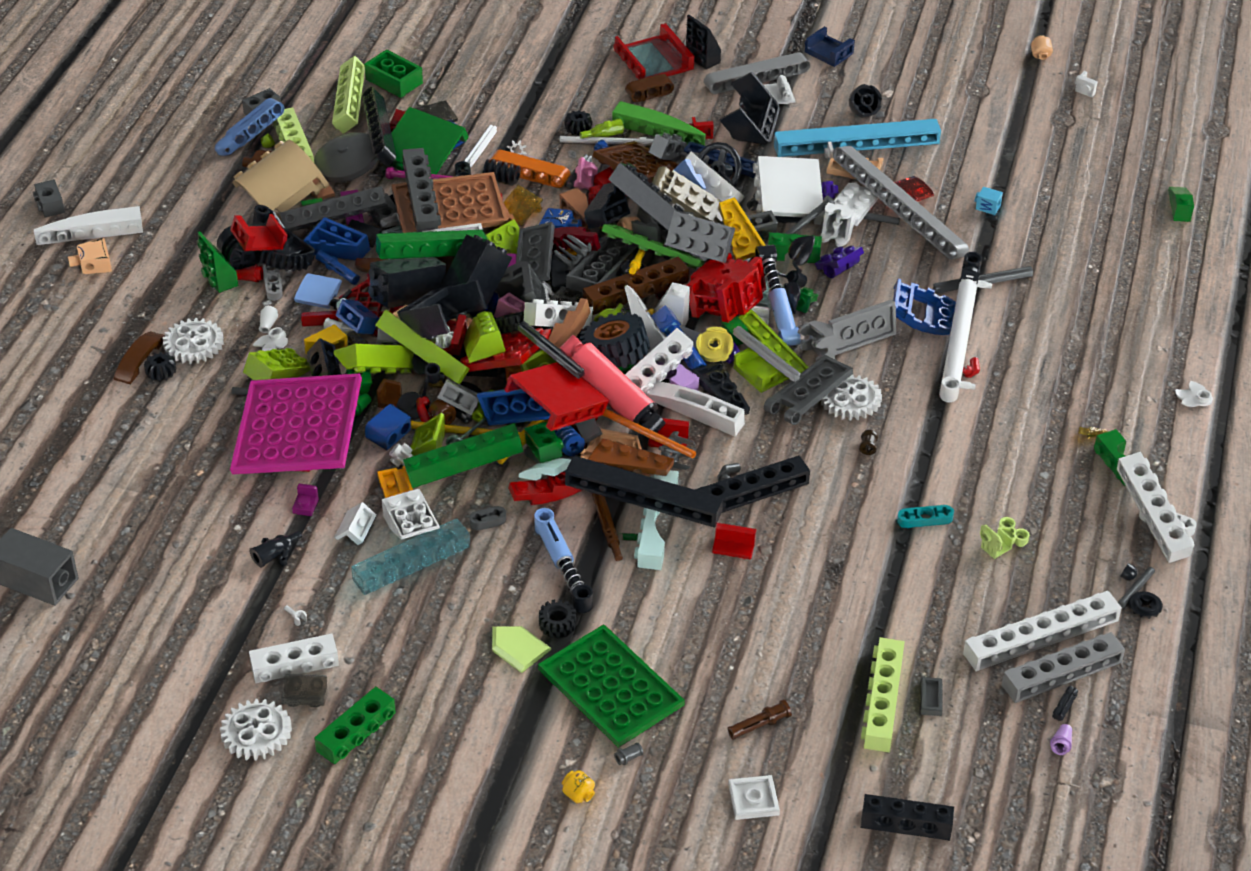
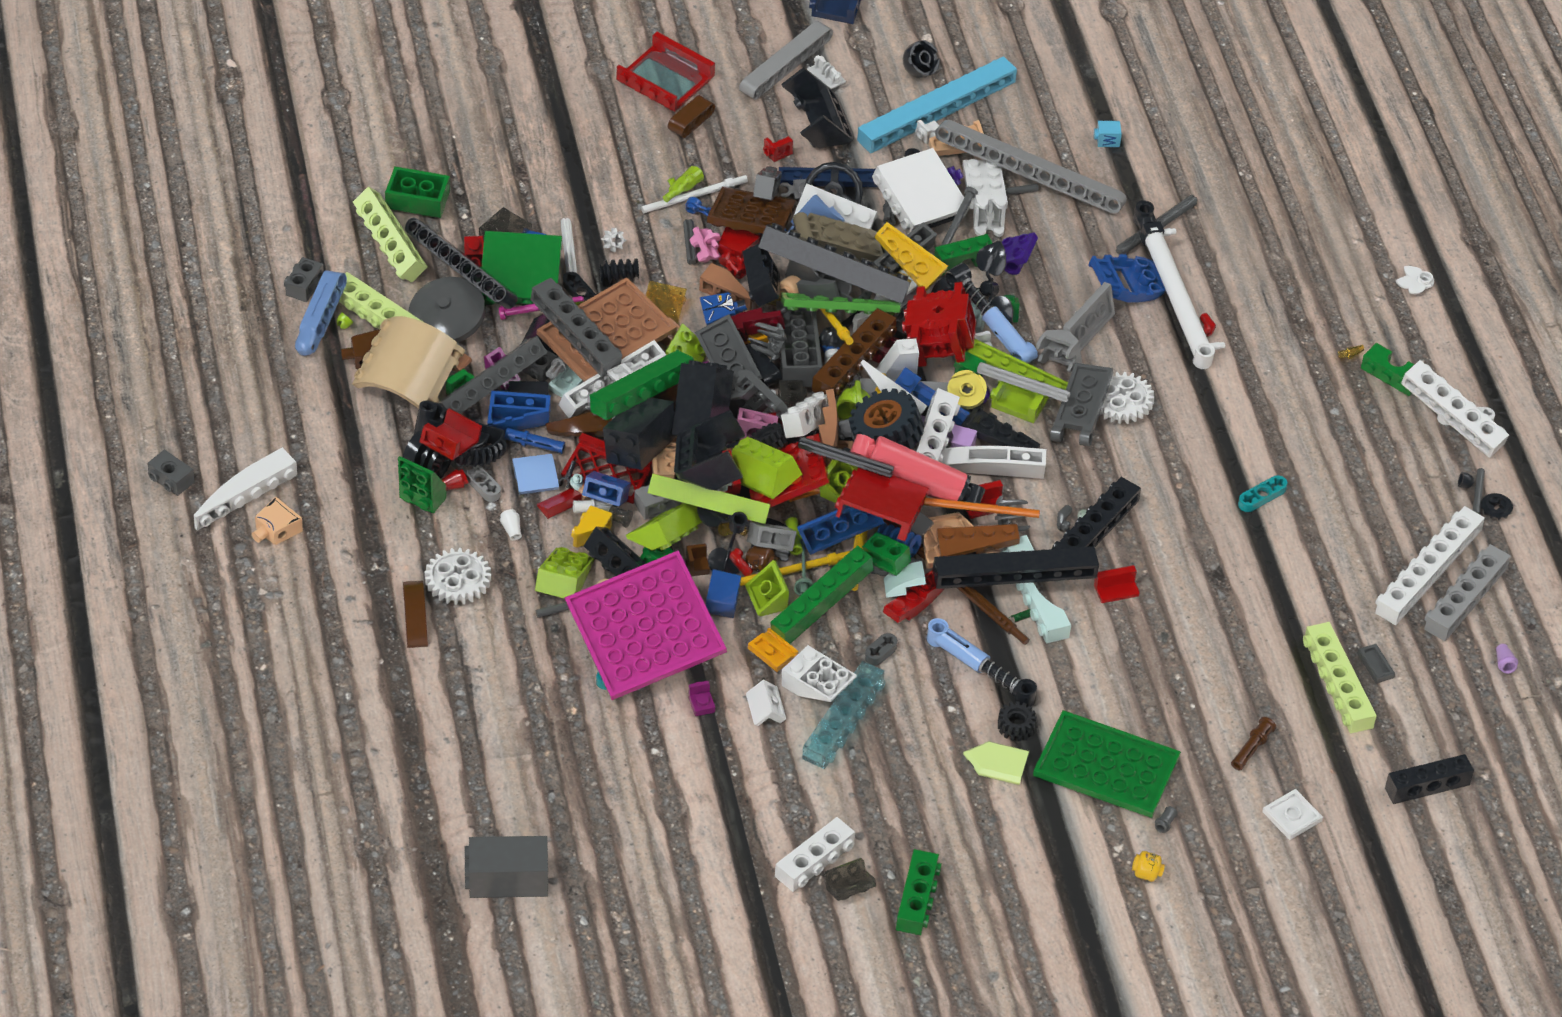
camera: 30 degrees left, 5 degrees up
black gear [144,352,177,382] -> none
white gear [220,699,292,761] -> none
black piece [249,531,302,568] -> none
white plate [253,327,288,351] -> none
white hand [284,605,307,626] -> none
white gear [389,443,413,467] -> none
orange beam [489,149,571,188] -> none
black gear [564,110,592,136] -> none
bright green slope [612,101,706,146] -> none
dark grey plate [665,211,735,263] -> none
black slope [686,14,721,69] -> none
dark brown bush [859,430,878,455] -> none
clear red slope [894,176,934,202] -> none
yellowish green piece [980,517,1030,559] -> none
black axle [1052,686,1078,721] -> none
green slope [1168,187,1194,222] -> none

